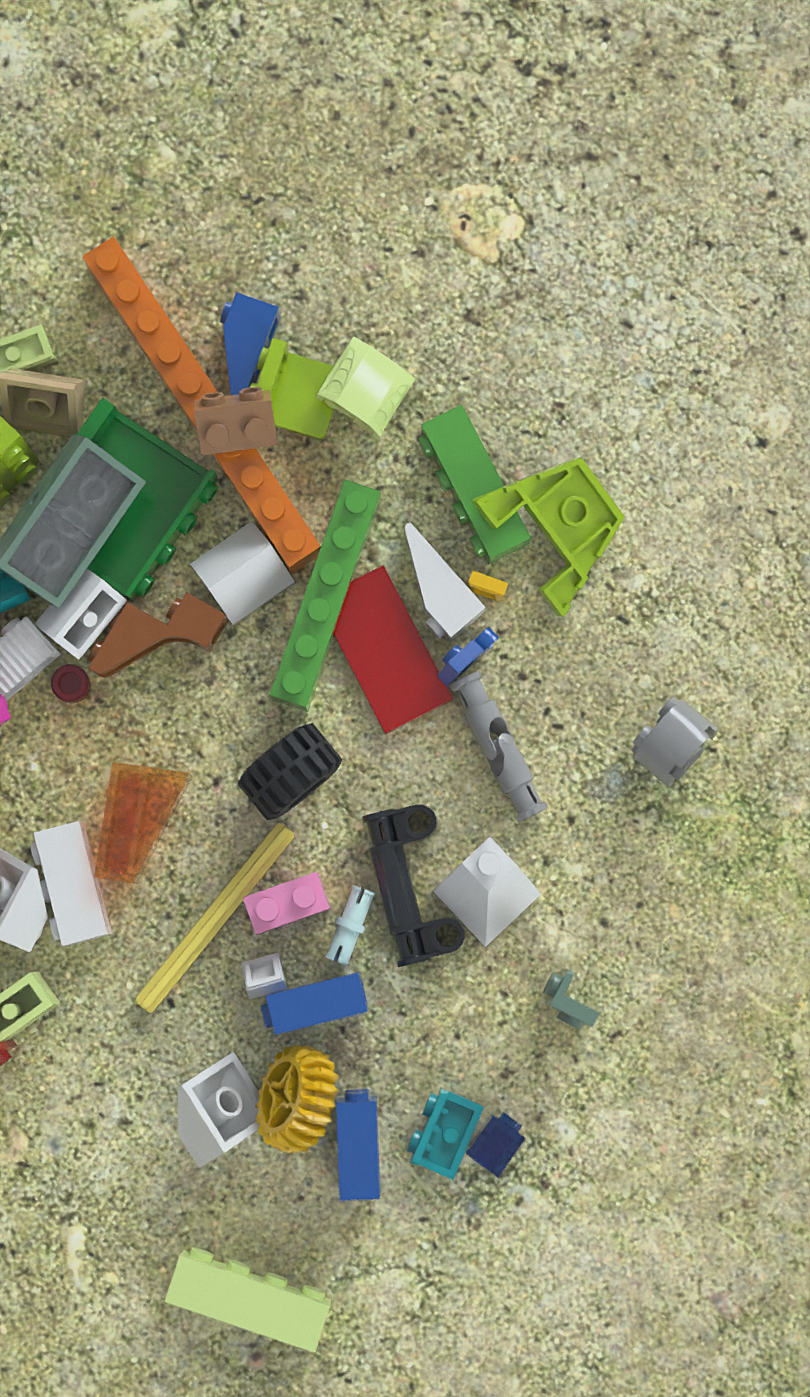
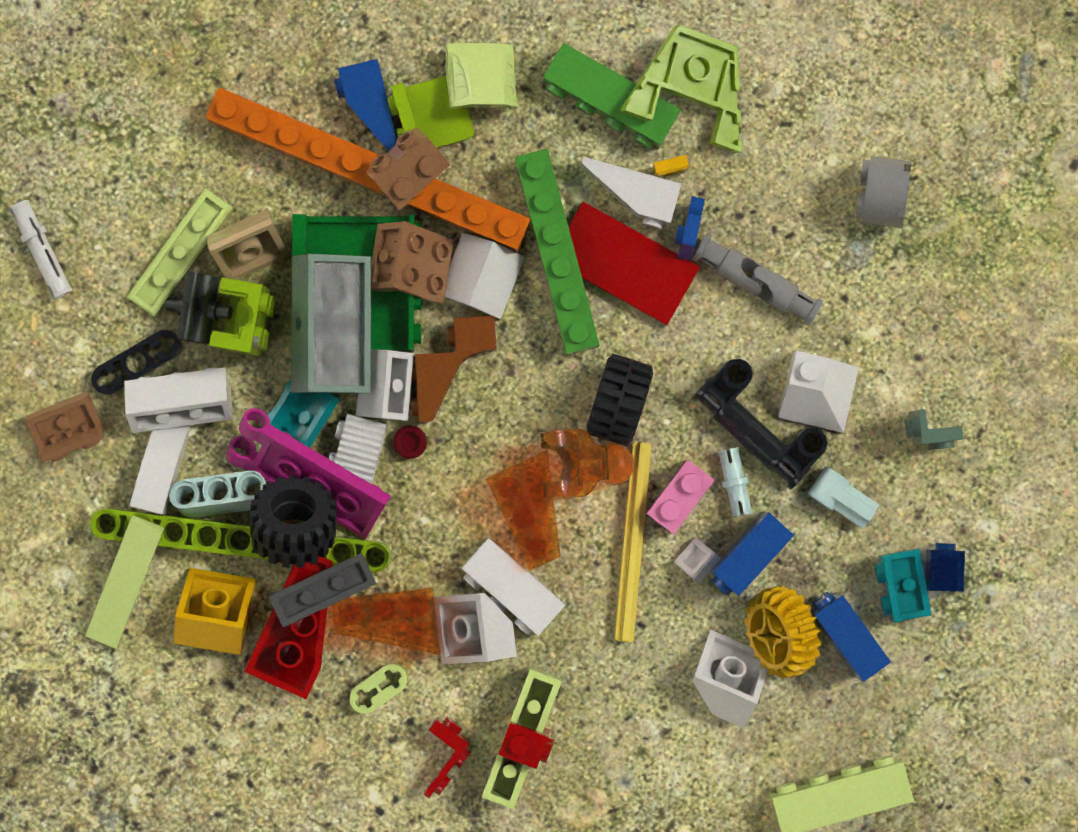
camera: 30 degrees left, 5 degrees up
none -> medium nougat bracket [371,221,453,304]
none -> clear orange piece [540,429,635,499]
none -> light aqua piece [807,466,879,529]

